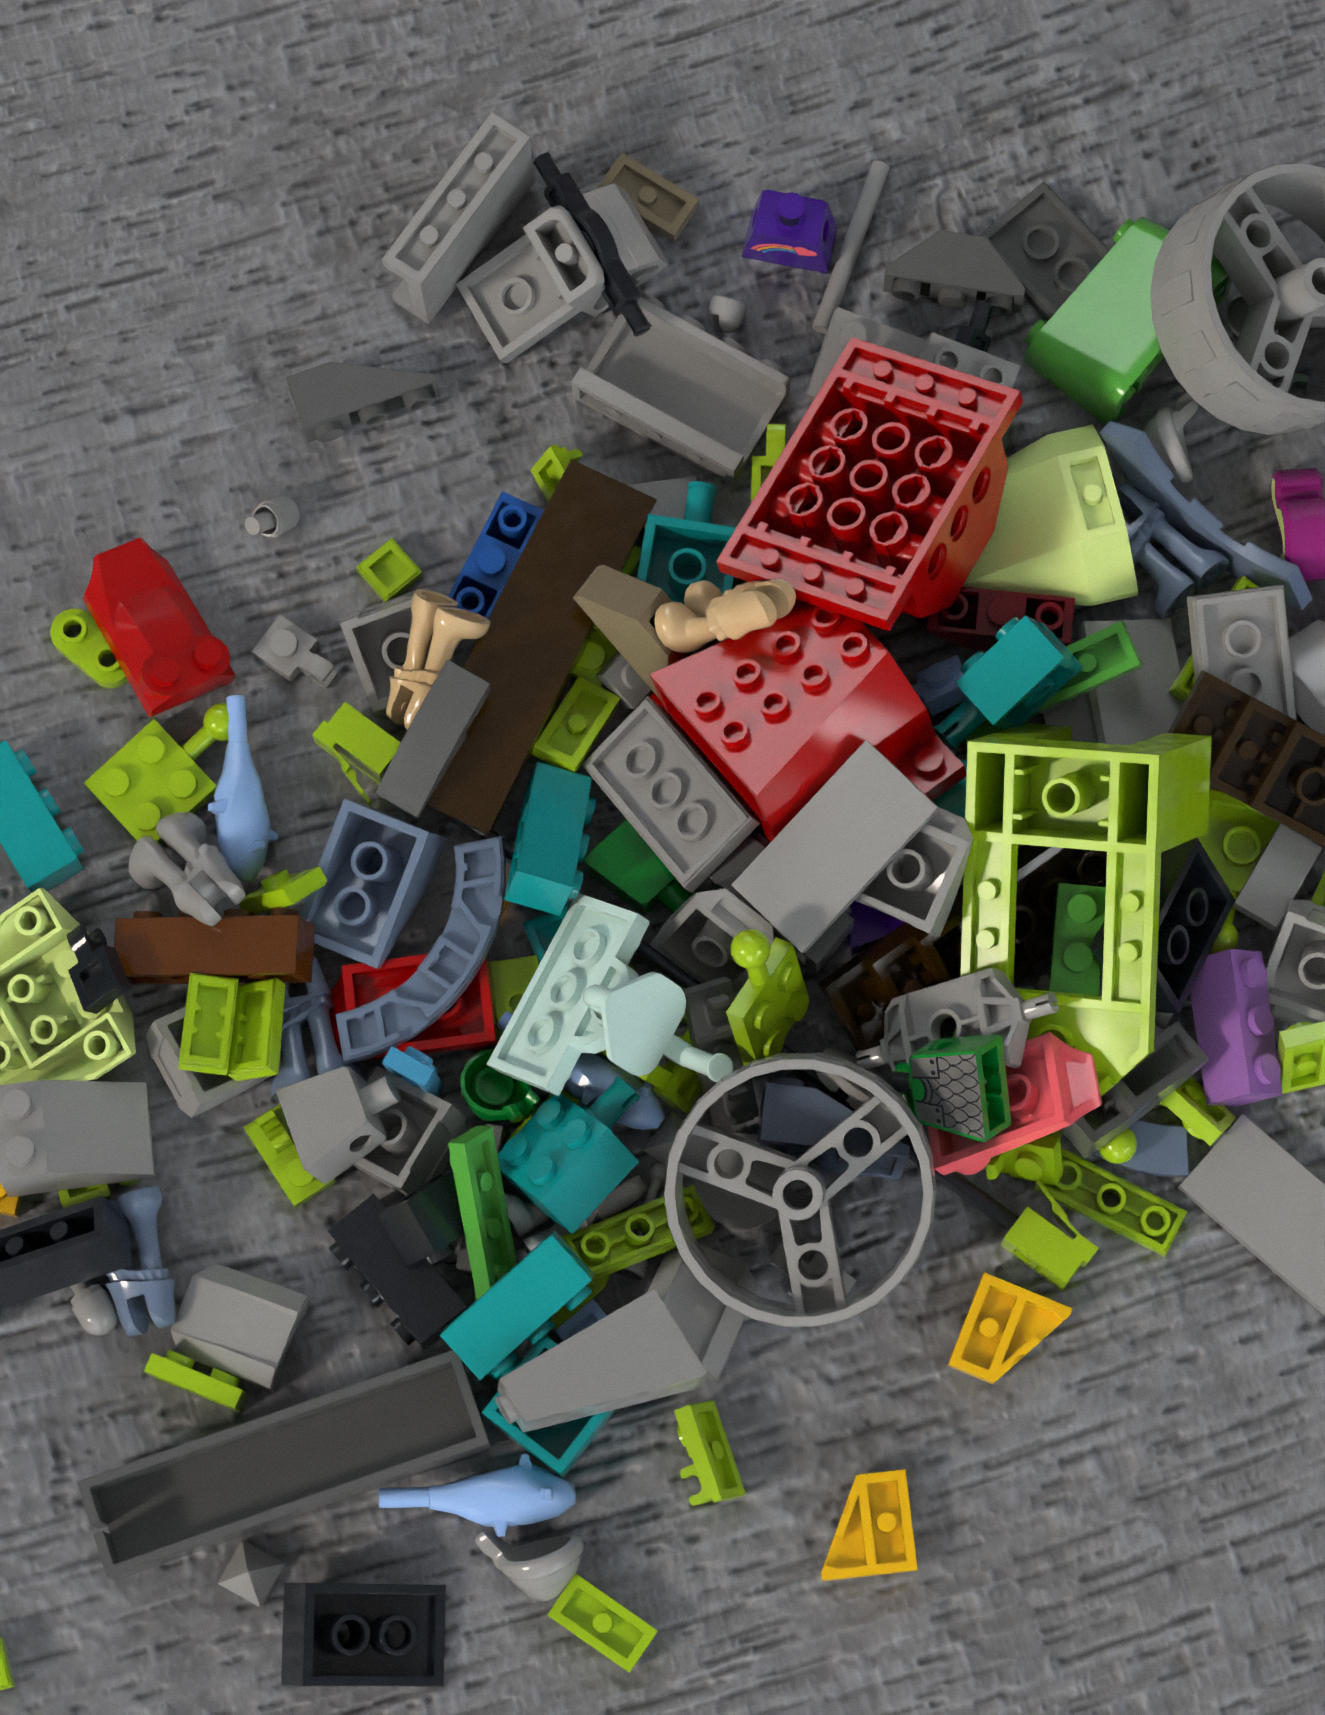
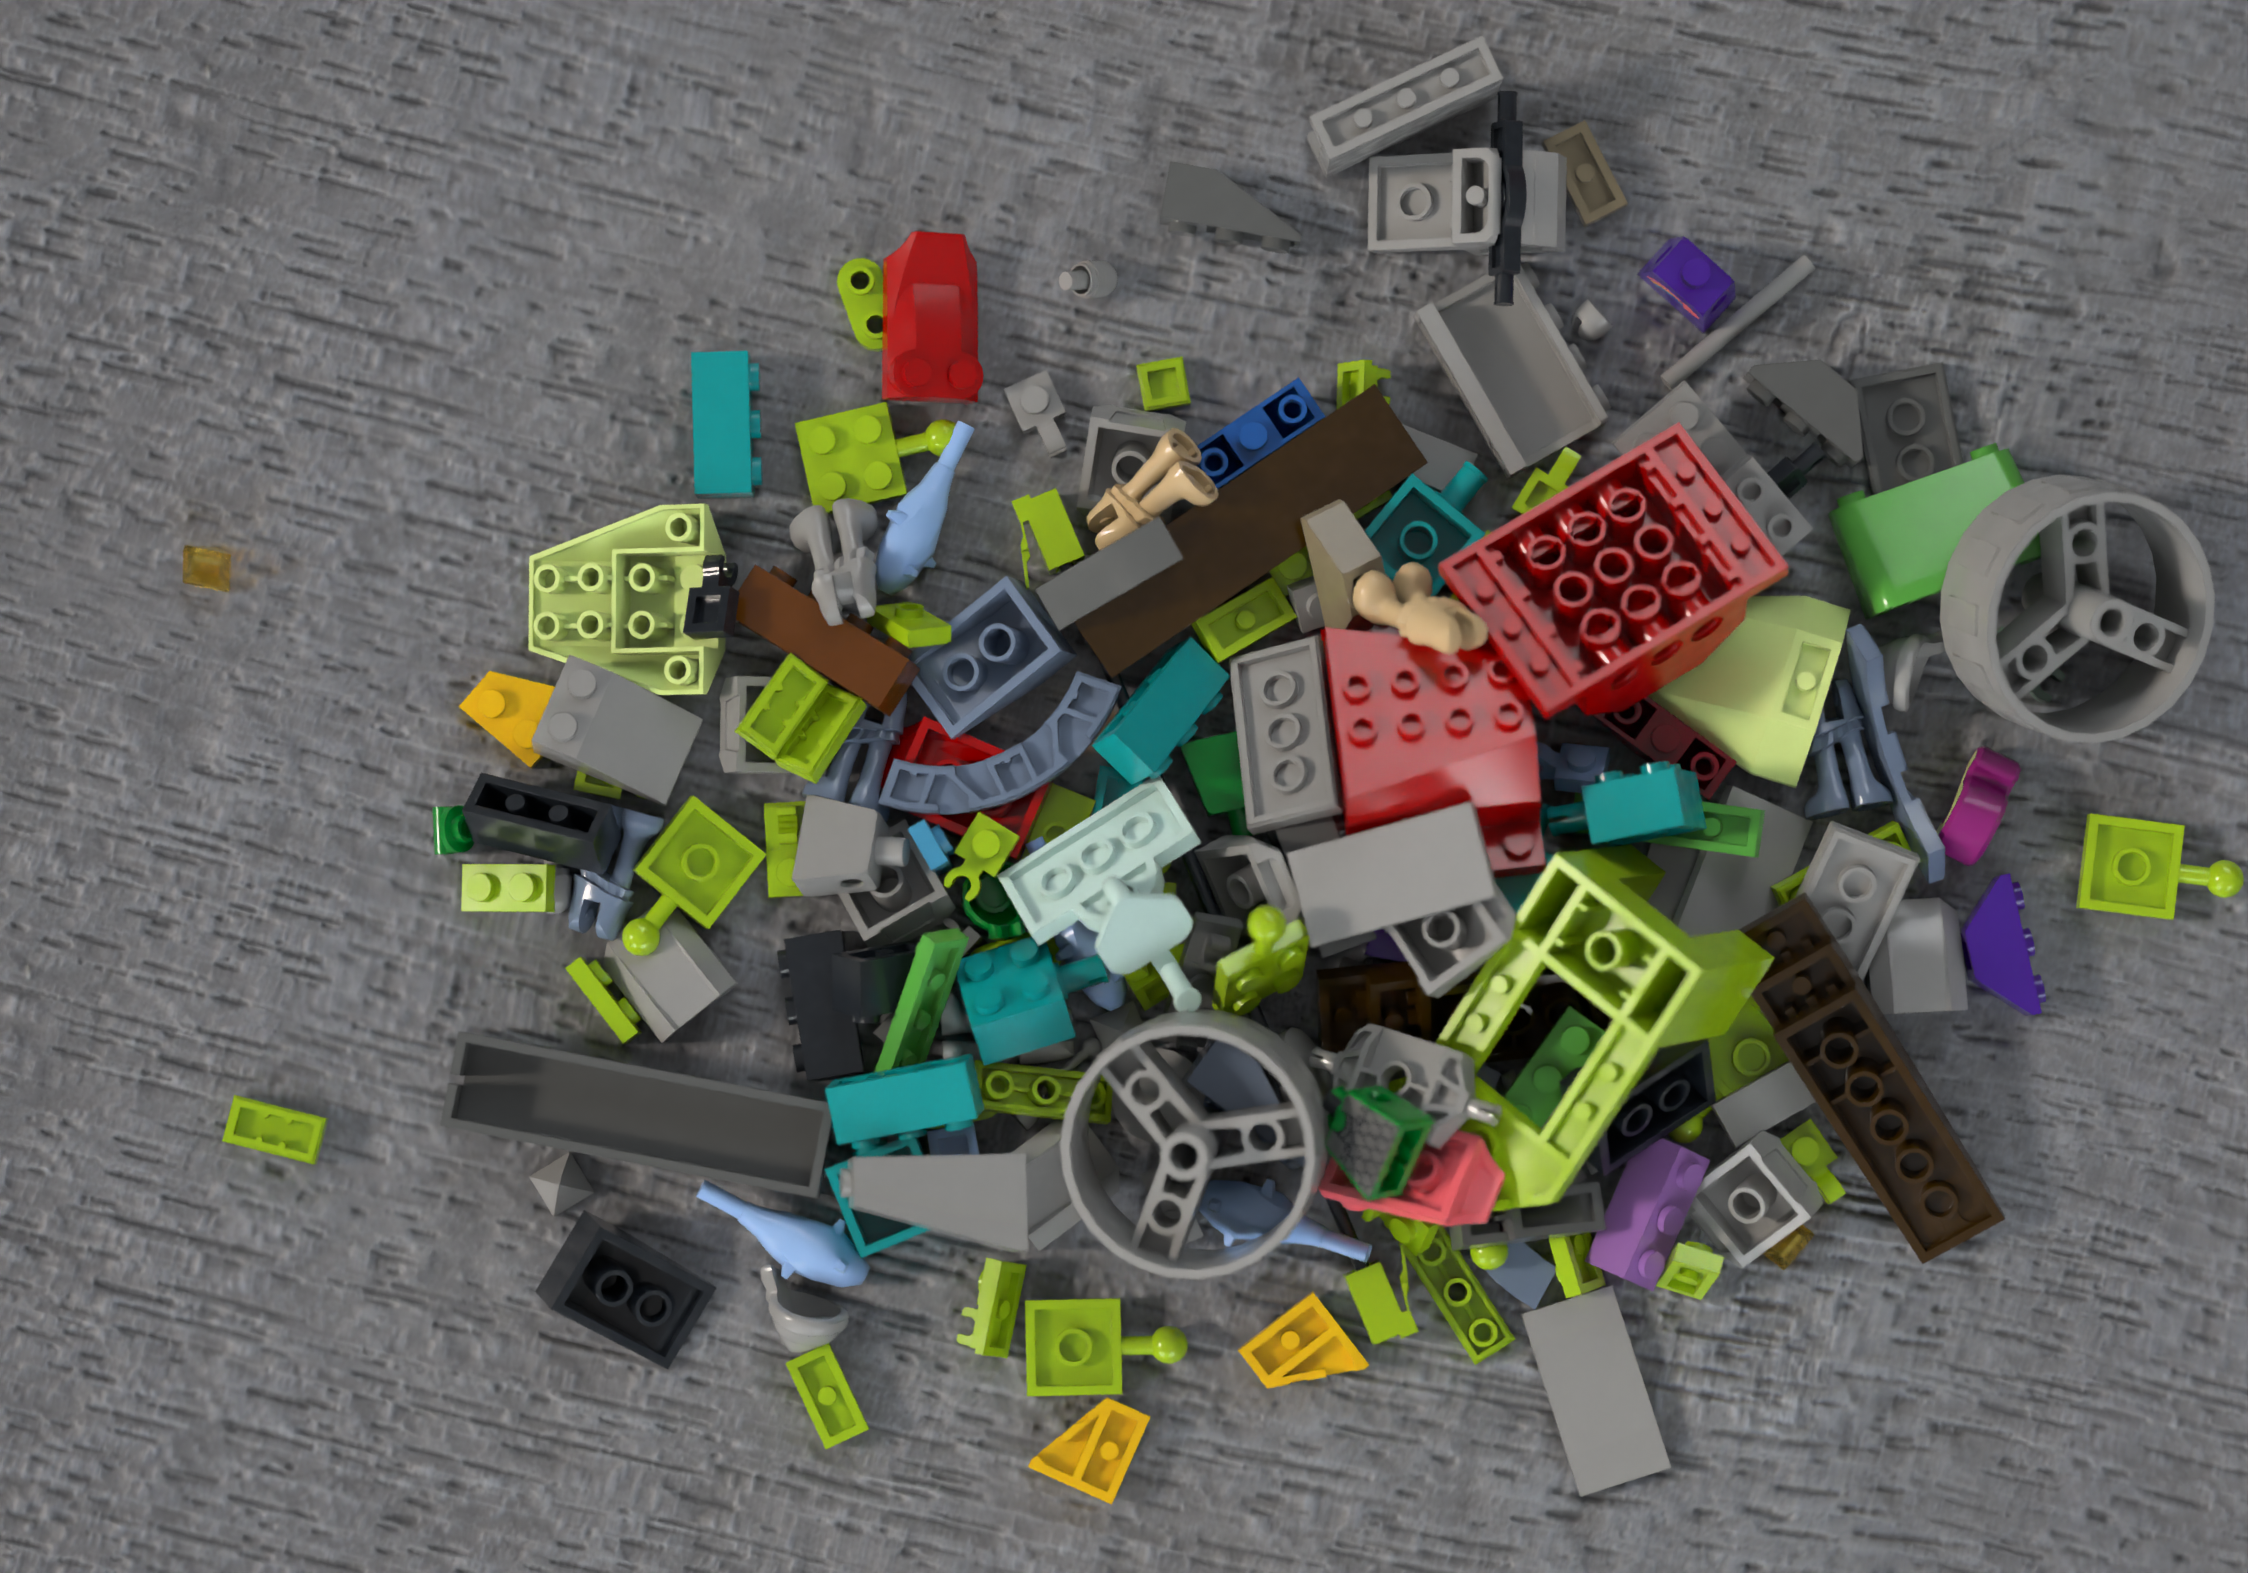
camera: 25 degrees right, 10 degrees up
none -> lime plate [461,864,556,912]
none -> lime plate [622,795,767,956]
none -> lime plate [944,812,1021,902]
none -> lime plate [1025,1298,1188,1396]
none -> light blue piece [1198,1179,1372,1263]

